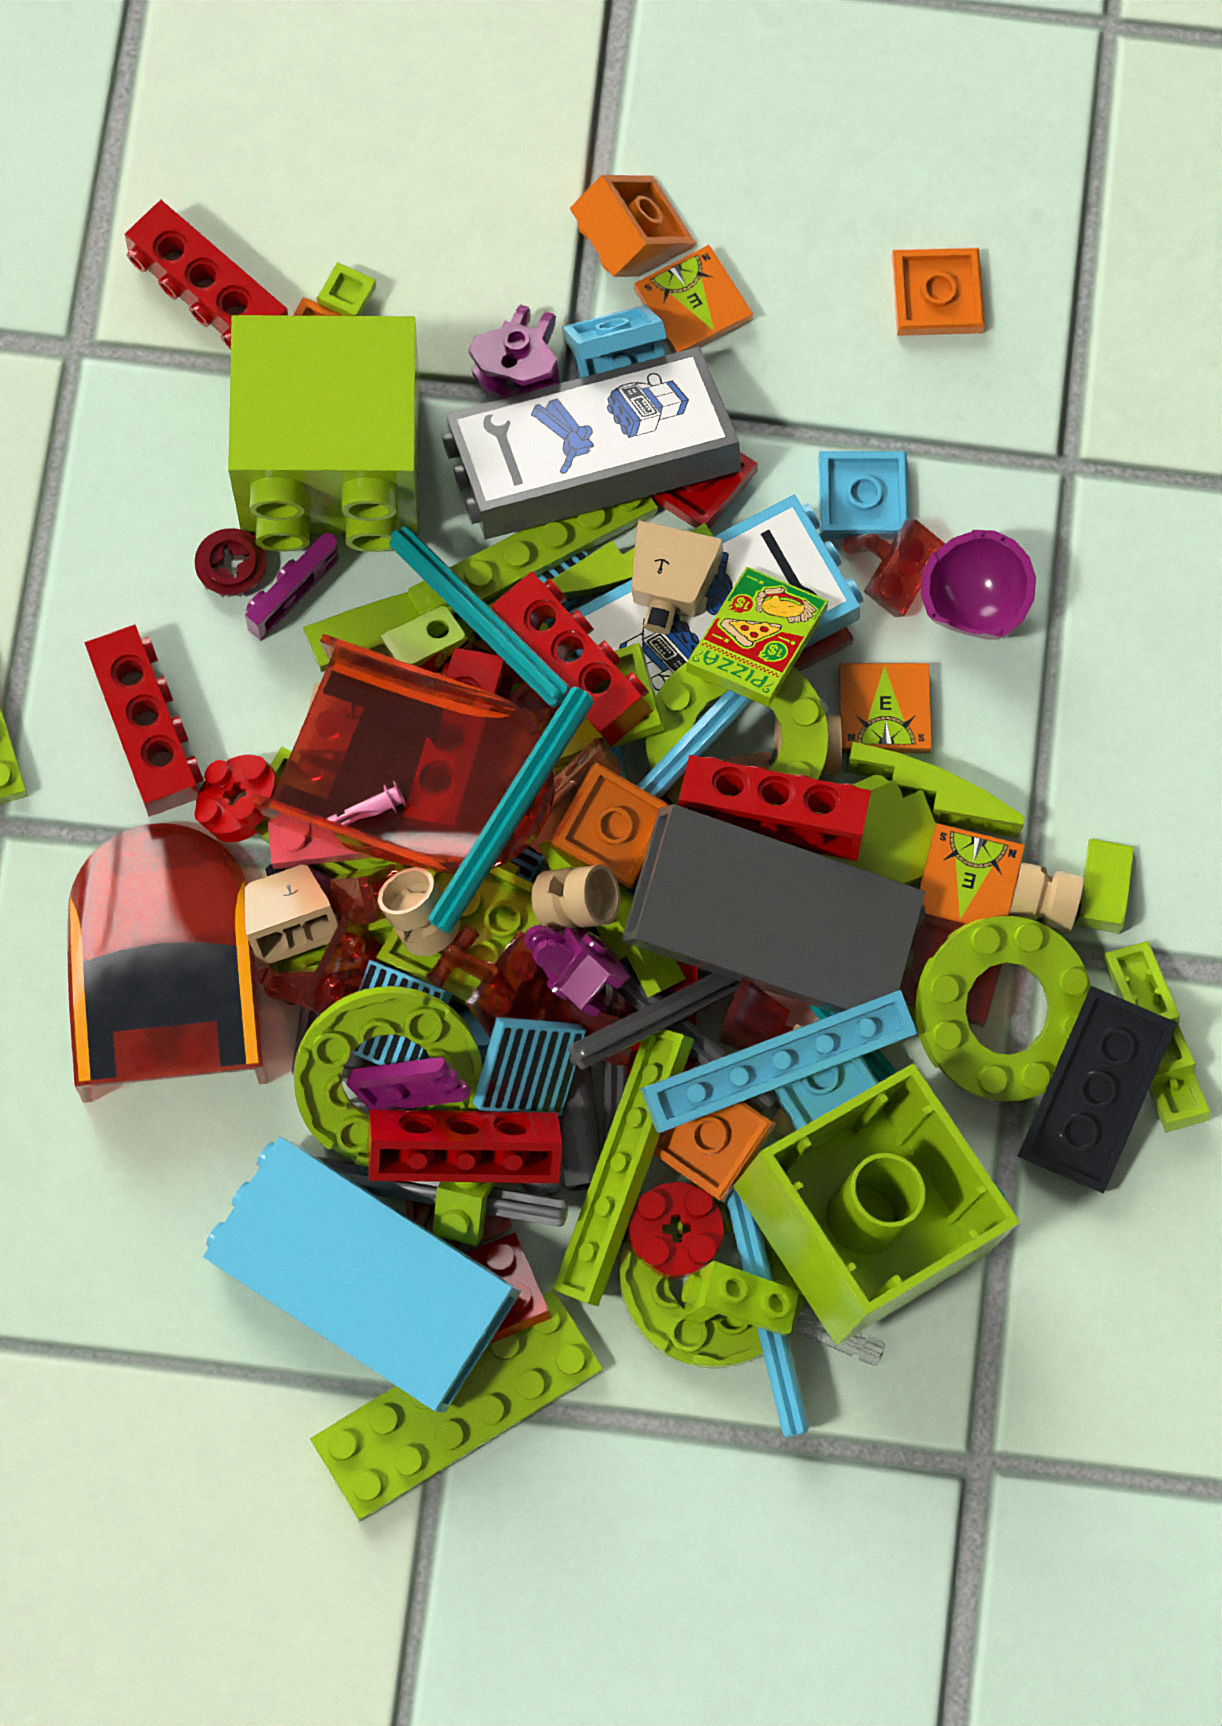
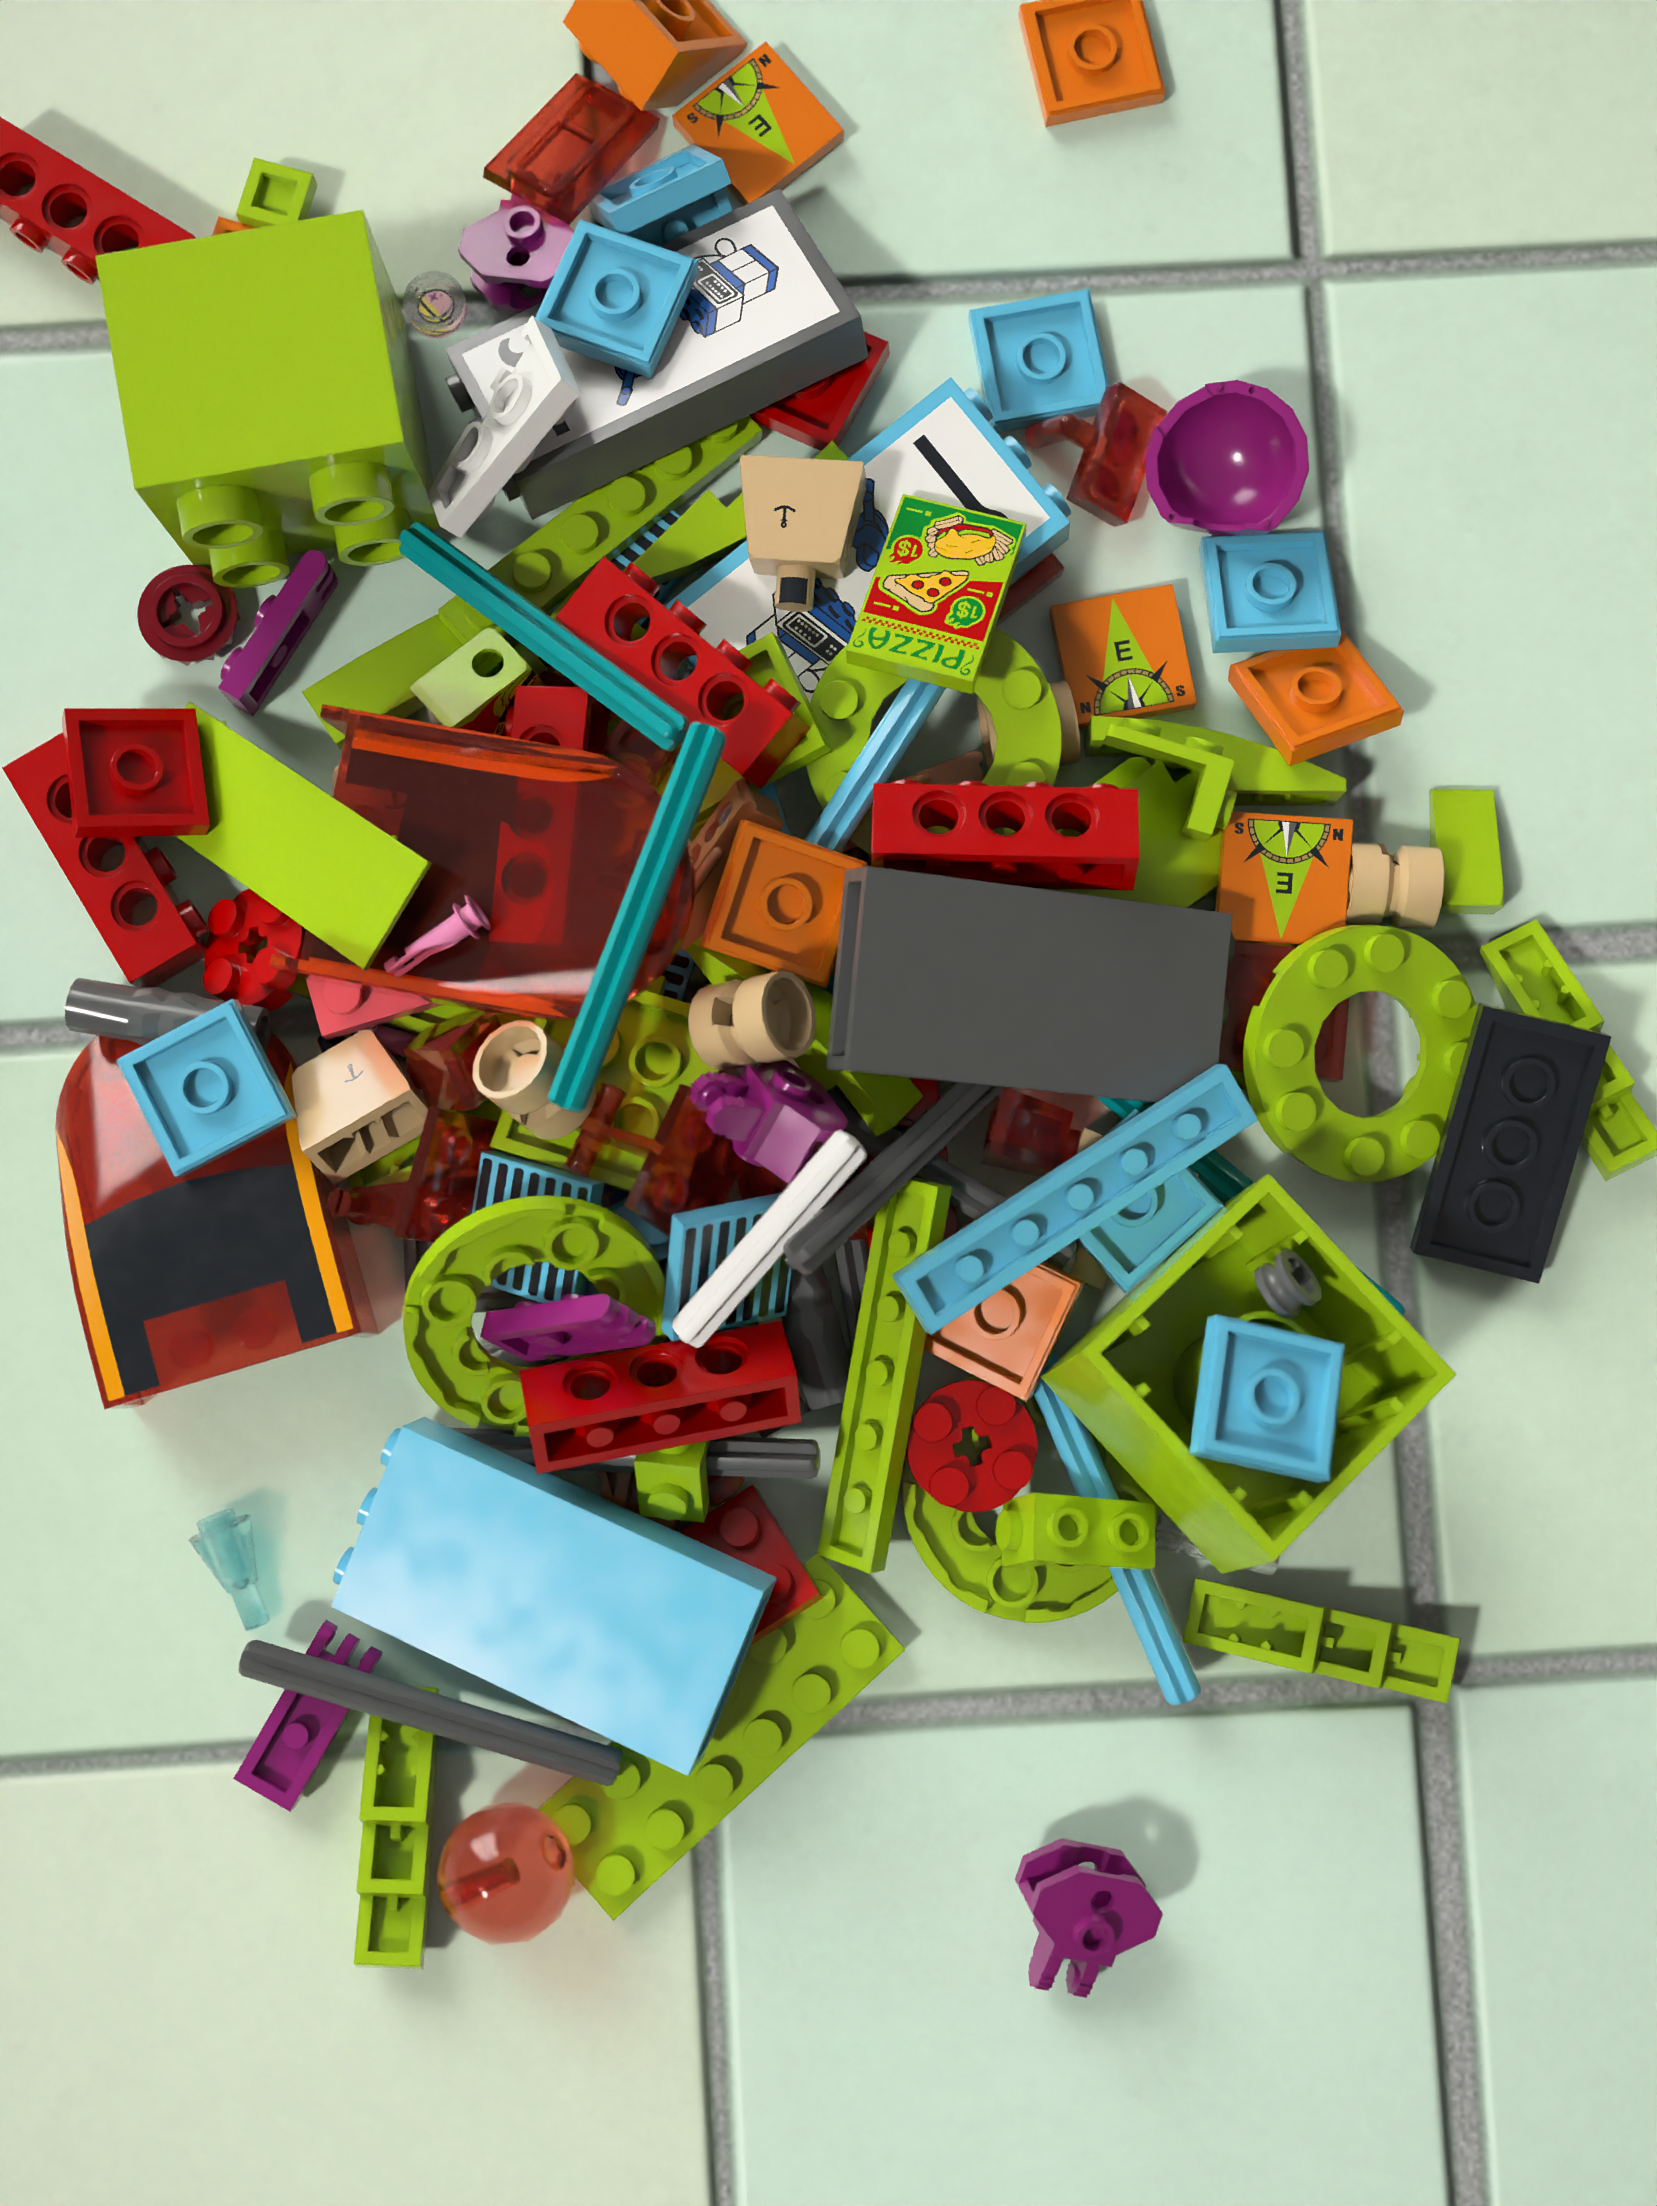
camera: 10 degrees left, 10 degrees up
none -> red plate [62,708,210,838]
none -> dark grey axle [65,978,272,1053]
none -> medium azure tile [116,999,297,1177]
none -> lime window [176,701,432,971]
none -> clear light blue cone [188,1508,270,1631]
none -> magenta hinge [233,1620,383,1812]
none -> dark grey axle [238,1640,623,1786]
none -> lime slope [353,1687,439,1969]
none -> clear tile [403,271,467,338]
none -> white wing [428,316,581,538]
none -> clear red piece [436,1803,576,1945]
none -> clear red piece [483,73,660,225]
none -> medium azure tile [535,219,699,379]
none -> white axle [672,1130,867,1348]
none -> magenta hinge [1015,1838,1163,1998]
none -> lime bracket [1103,718,1237,842]
none -> lime slope [1182,1578,1461,1704]
none -> medium azure tile [1189,1315,1345,1483]
none -> medium azure tile [1199,531,1341,653]
none -> orange tile [1228,628,1404,766]
none -> dark grey bush [1255,1250,1322,1319]

